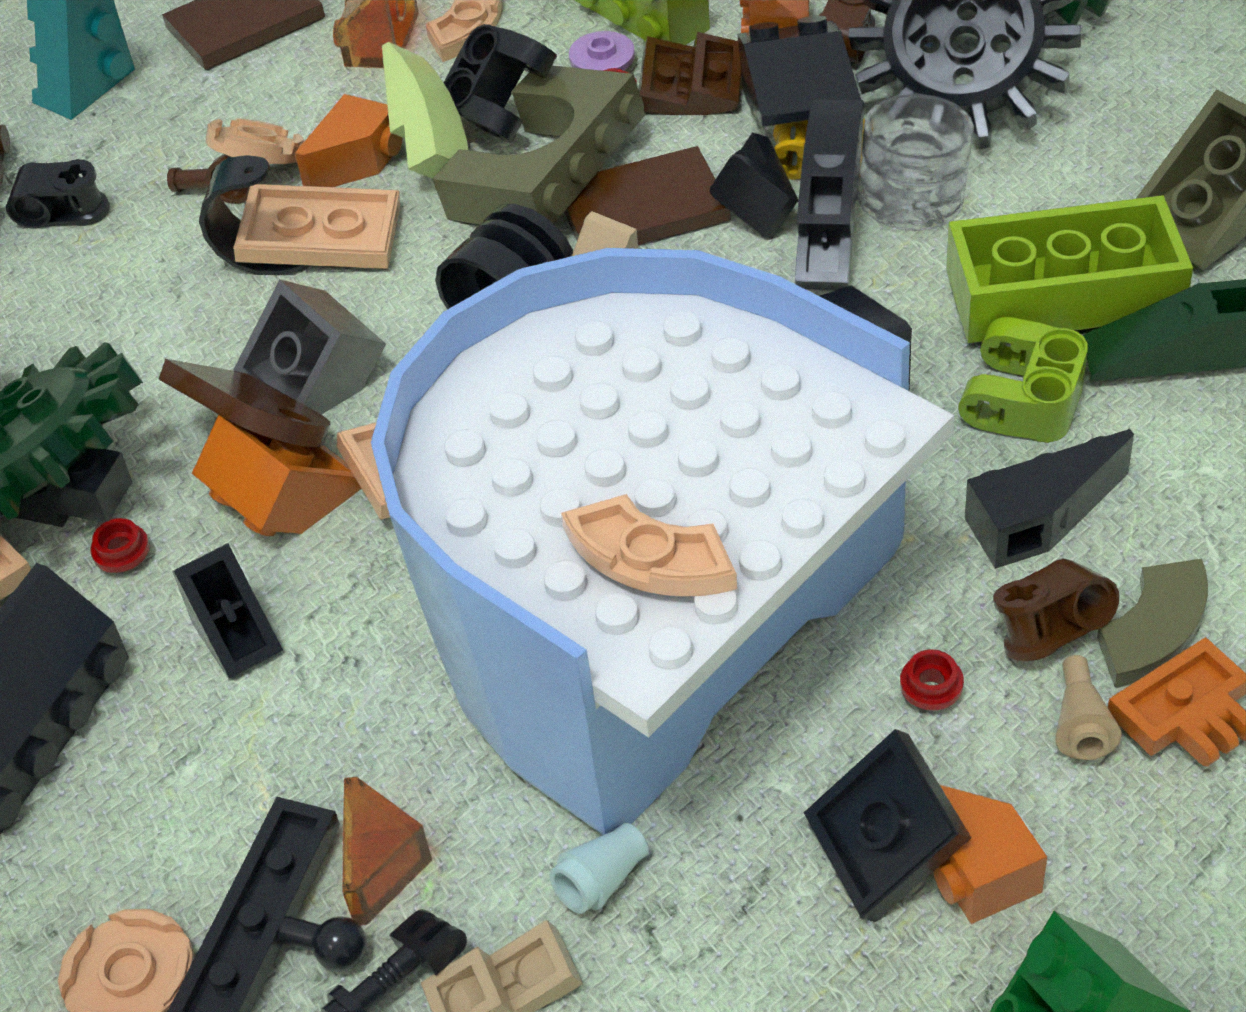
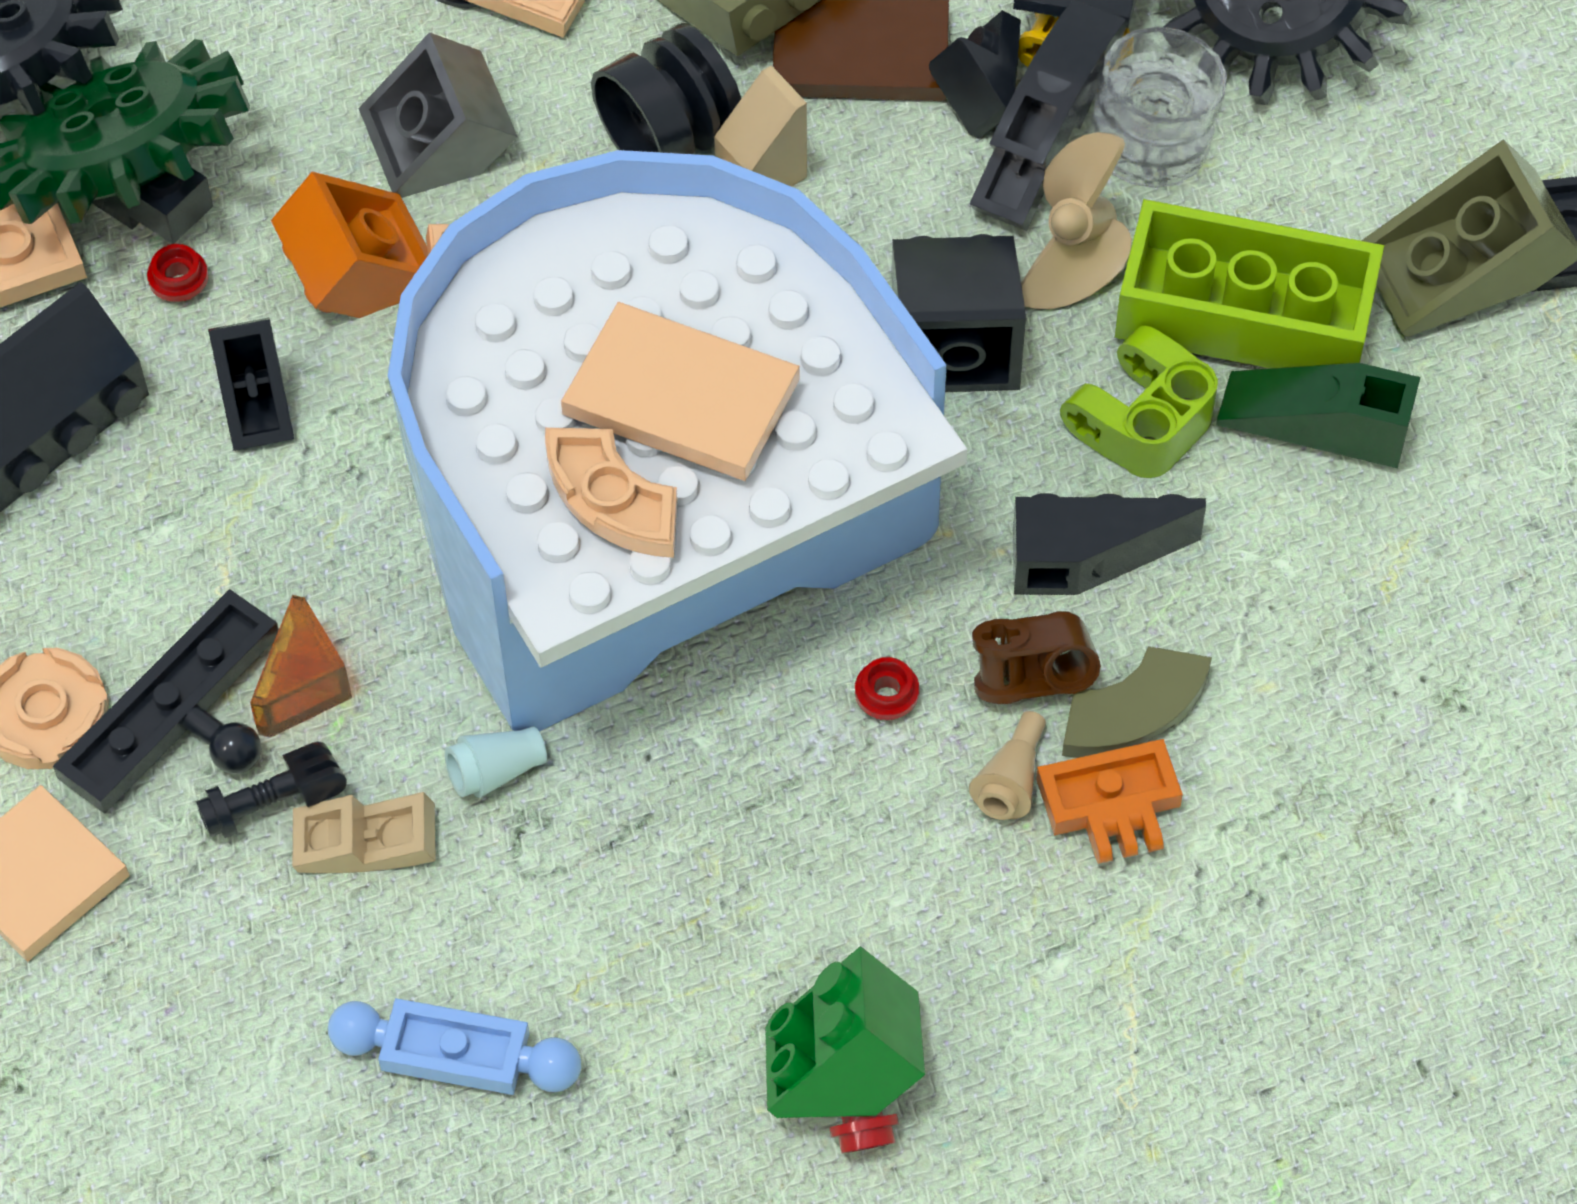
camera: 15 degrees right, 10 degrees up
reddish brown tile [159,359,330,447] -> none
black tile [803,729,972,922] -> none
orange slope [933,785,1047,924] -> none
none -> light nougat tile [561,302,800,481]
none -> tan piece [1021,132,1132,309]

